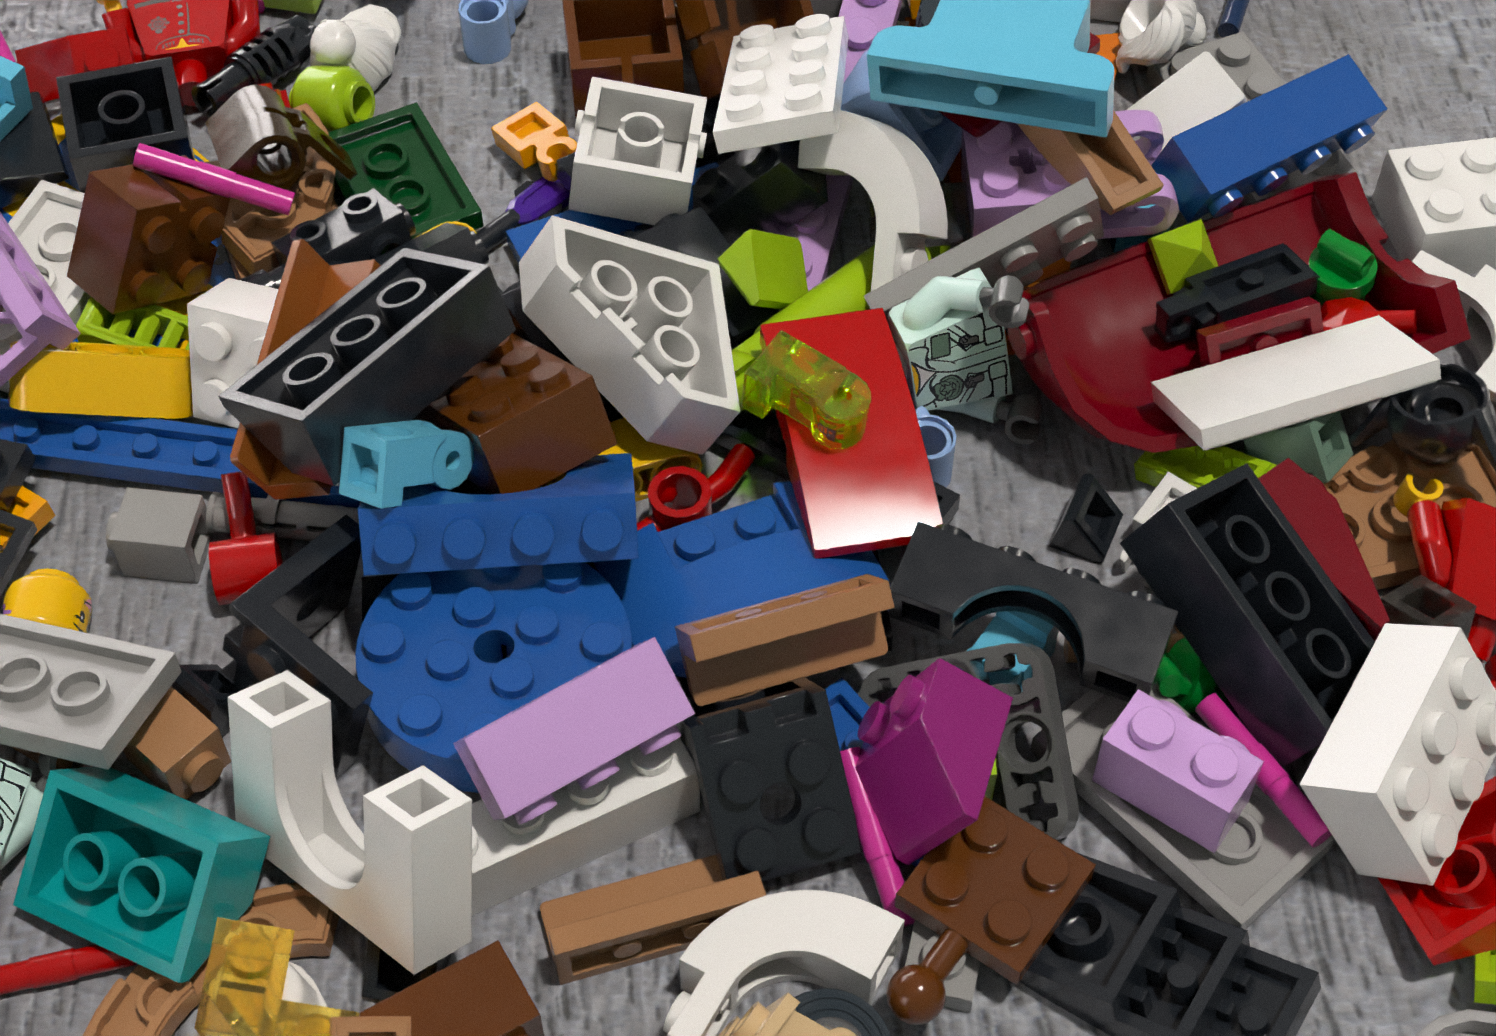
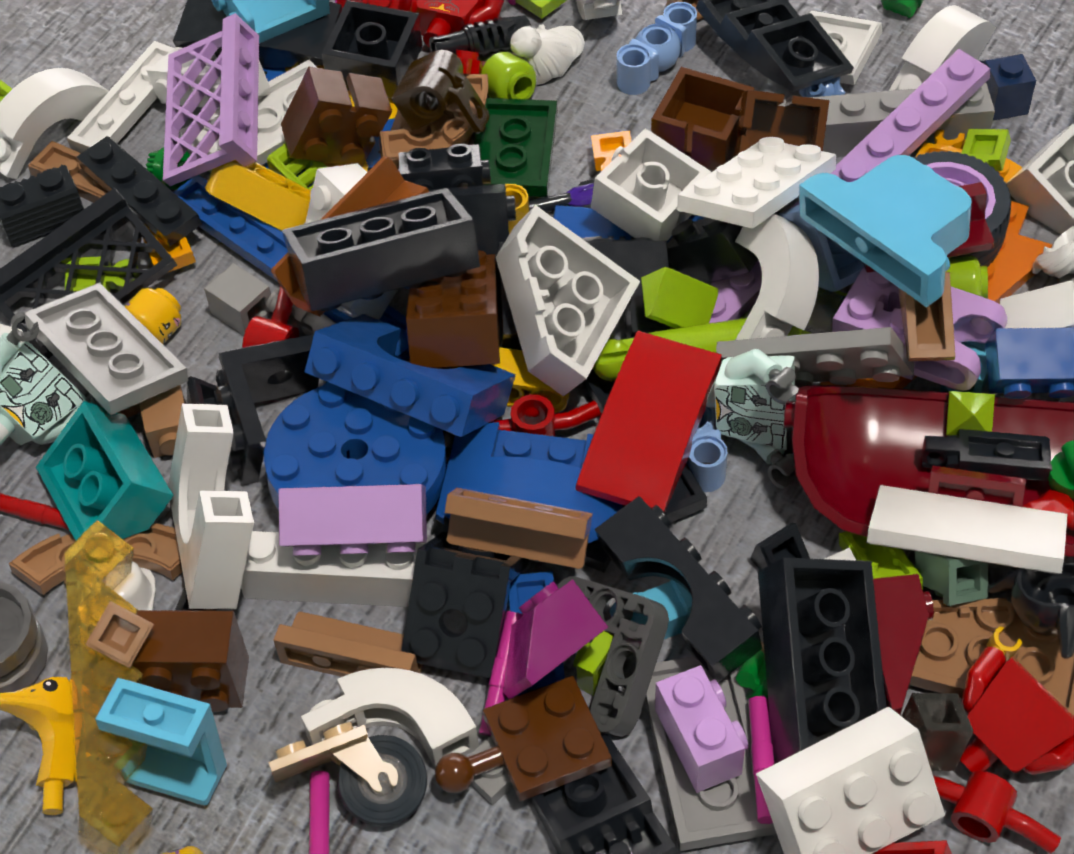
camera: 35 degrees right, 0 degrees up
dark pink piece [133,143,295,216] -> none
medium azure leg [339,420,474,509] -> none
clear neon green leg [741,330,871,449] -> none

